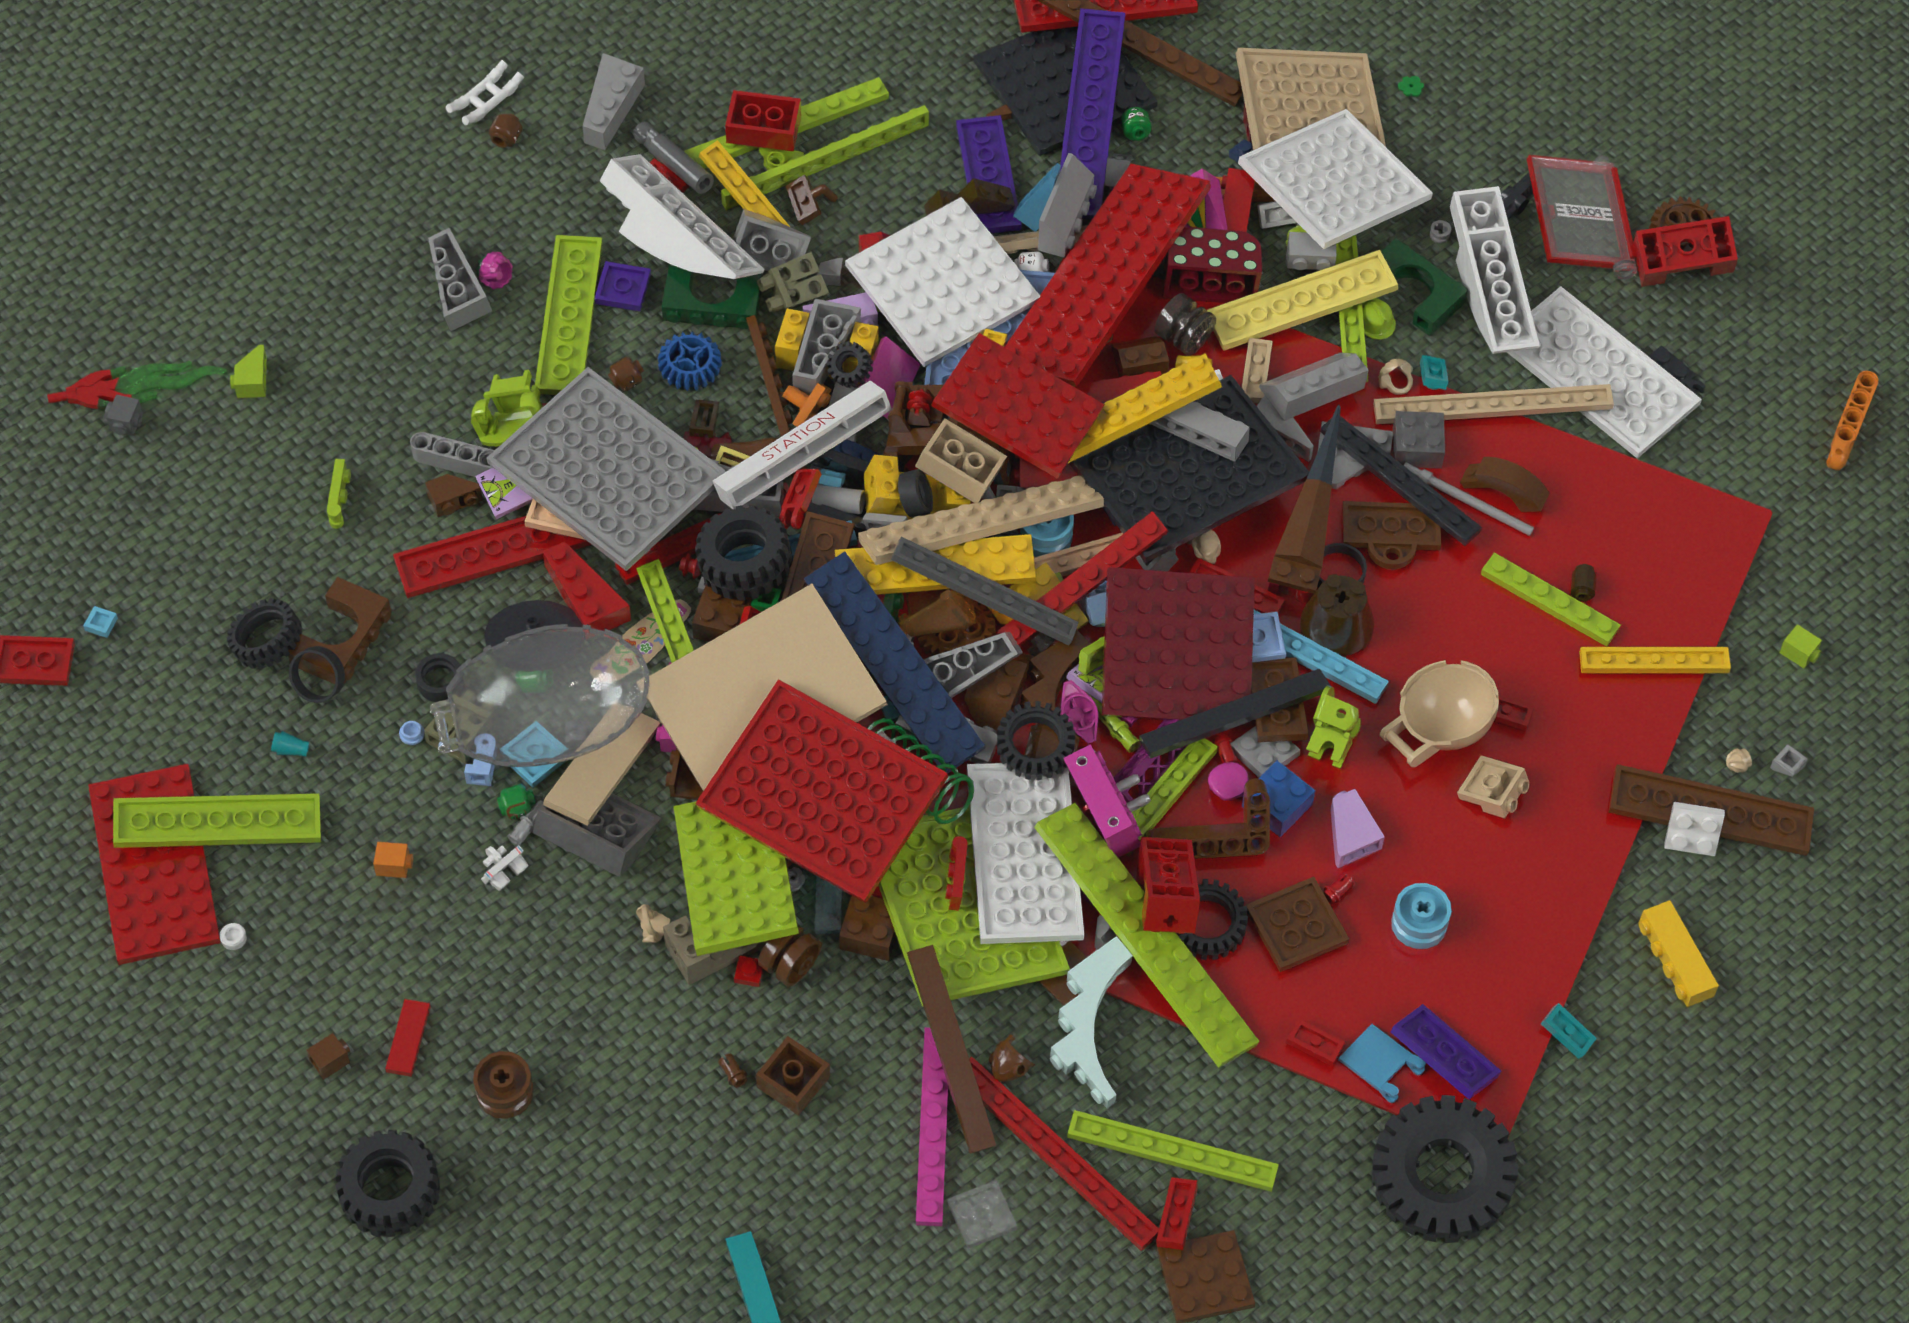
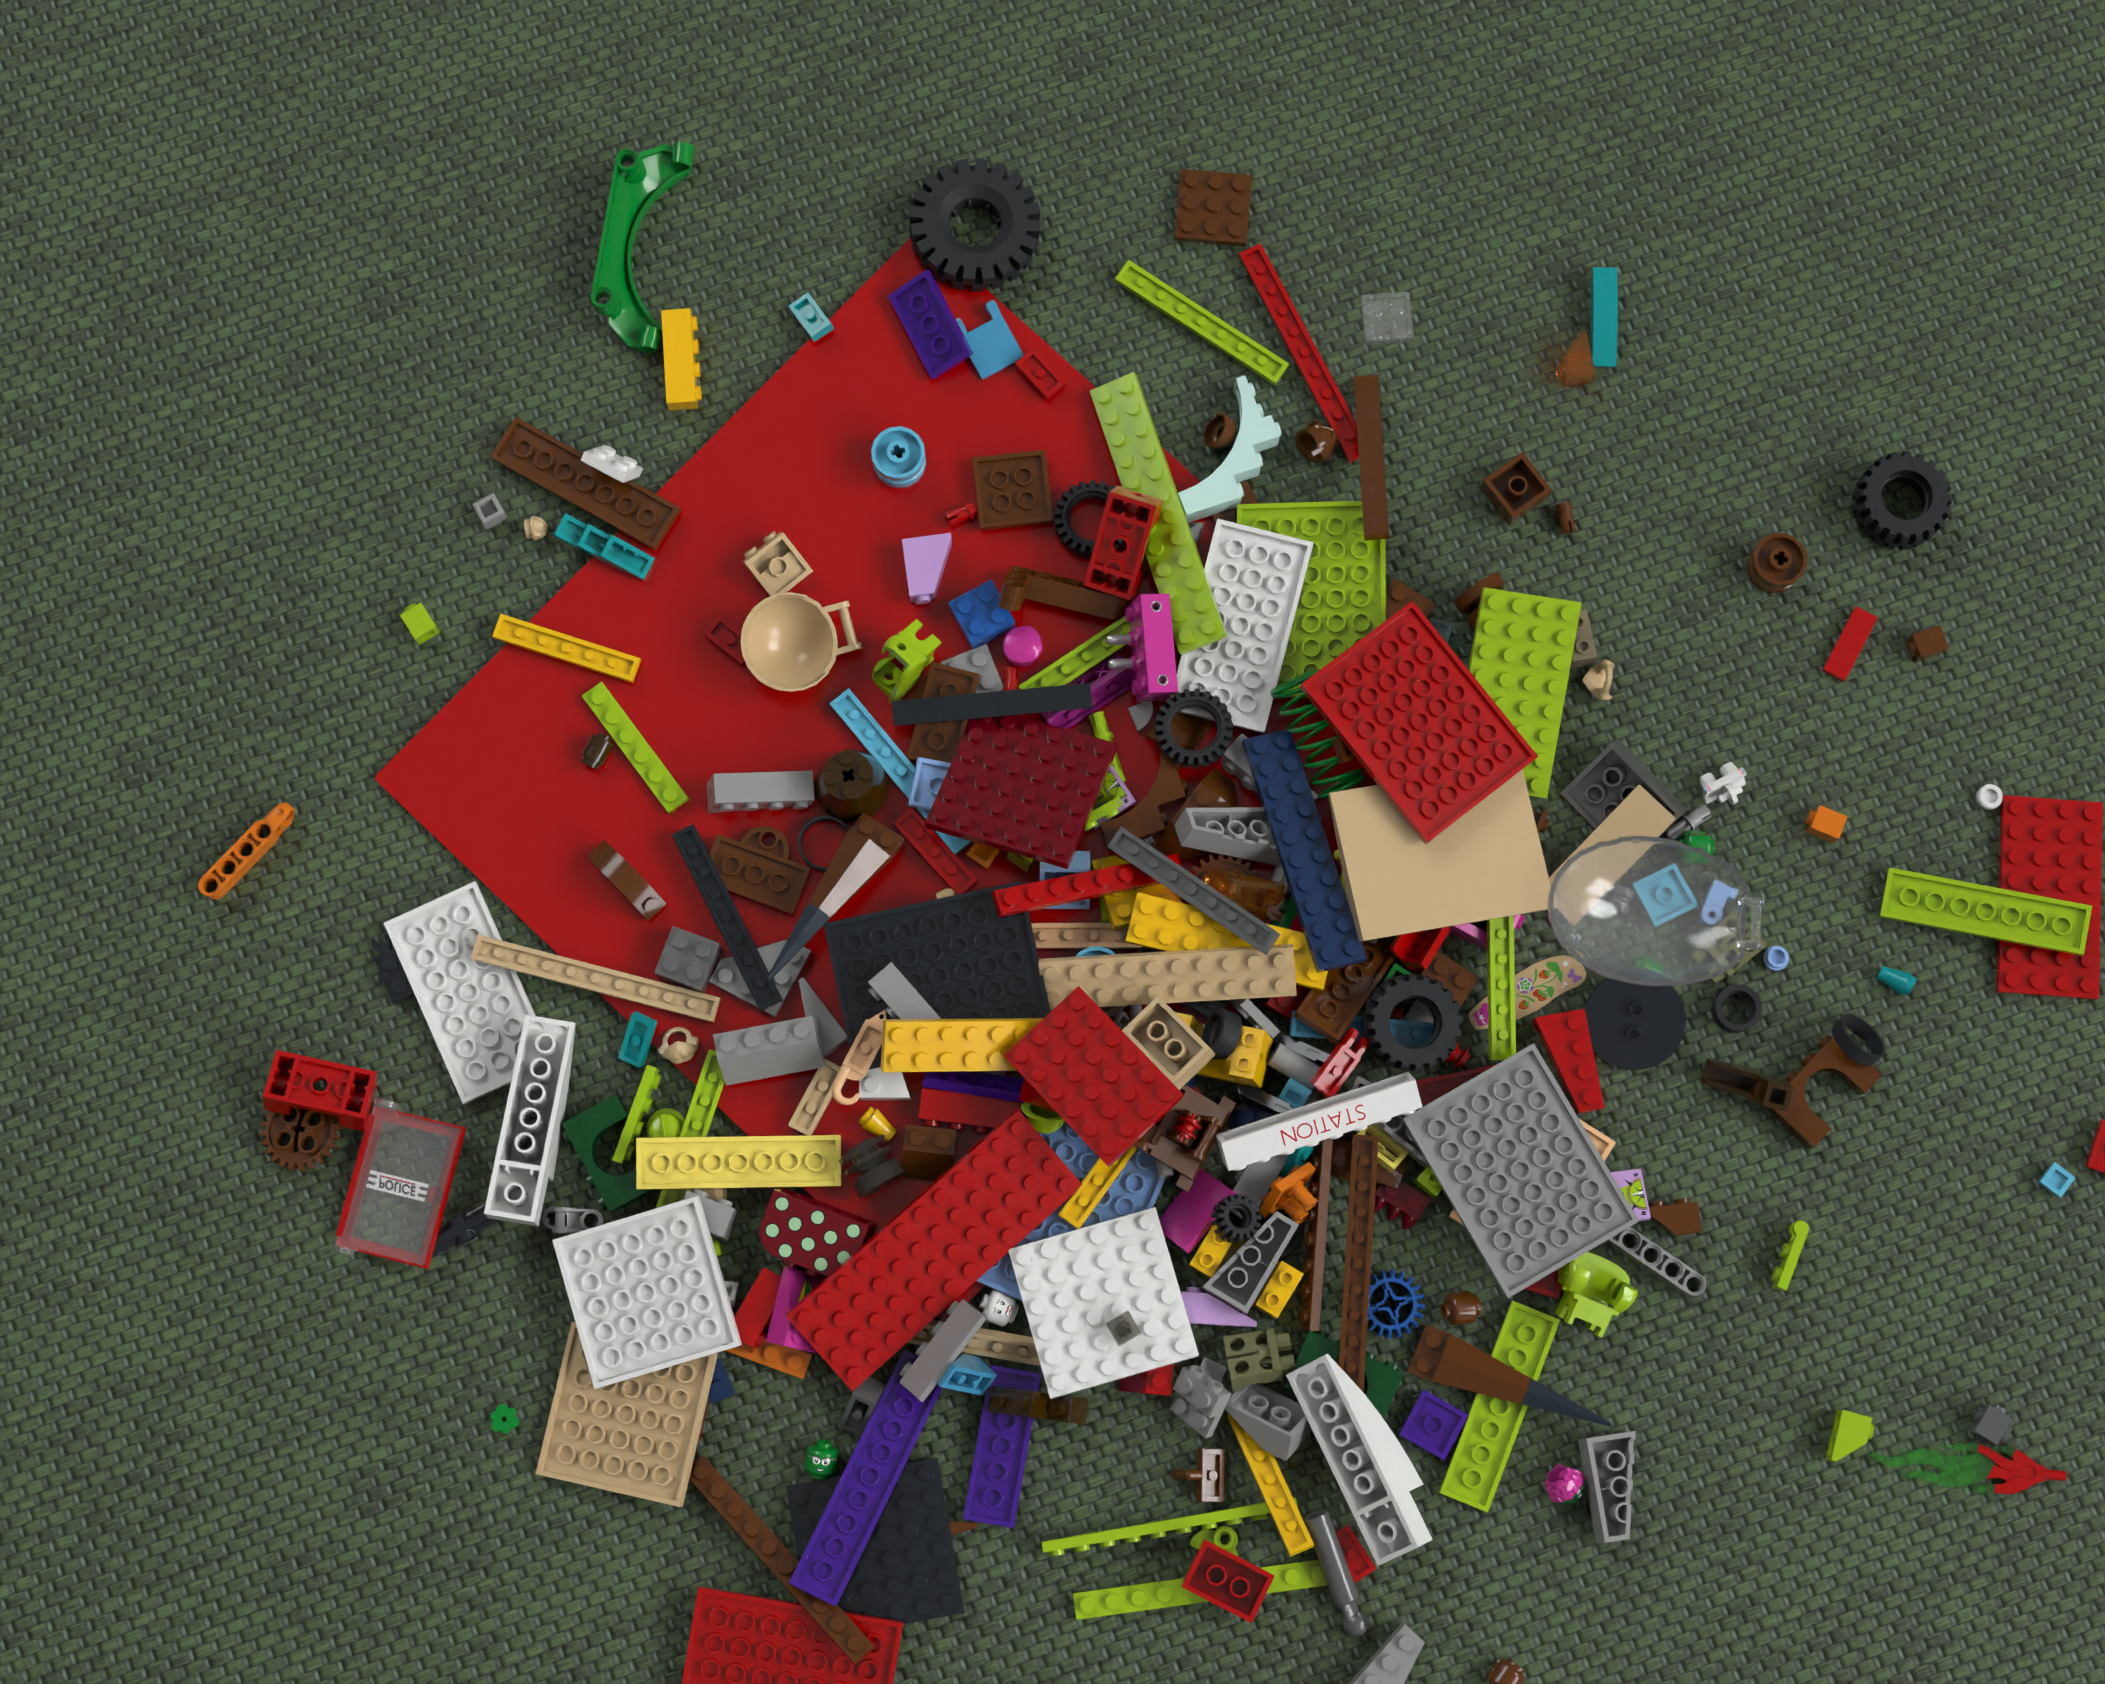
camera: 160 degrees left, 20 degrees up
black tyre [227,598,302,669] -> none
red plate [393,516,592,598] -> none
dark brown tile [689,399,719,438] -> none
dark pink plate [916,1027,948,1226] -> none
red plate [945,836,968,911] -> none
dark pink hat [1060,680,1098,743] -> none
red plate [1156,1177,1198,1250] -> none
light grey bar [1404,462,1534,536] -> none
none -> light grey piece [552,1207,603,1233]
none -> teal slope [553,513,655,580]
none -> green panel [591,142,695,354]
none -> lime plate [612,1065,661,1165]
none -> light grey wedge [706,771,815,813]
none -> light nougat plate [831,1010,886,1105]
none -> clear smoke plate [1106,1311,1141,1346]
none -> light grey plate [1170,1365,1231,1438]
none -> reddish brown hair [1203,412,1237,450]
none -> reddish brown plate [1339,1134,1379,1392]
none -> reddish brown plate [1407,1324,1612,1426]
none -> clear orange slope [1556,330,1596,388]
none -> dark brown arch [1701,1058,1793,1111]

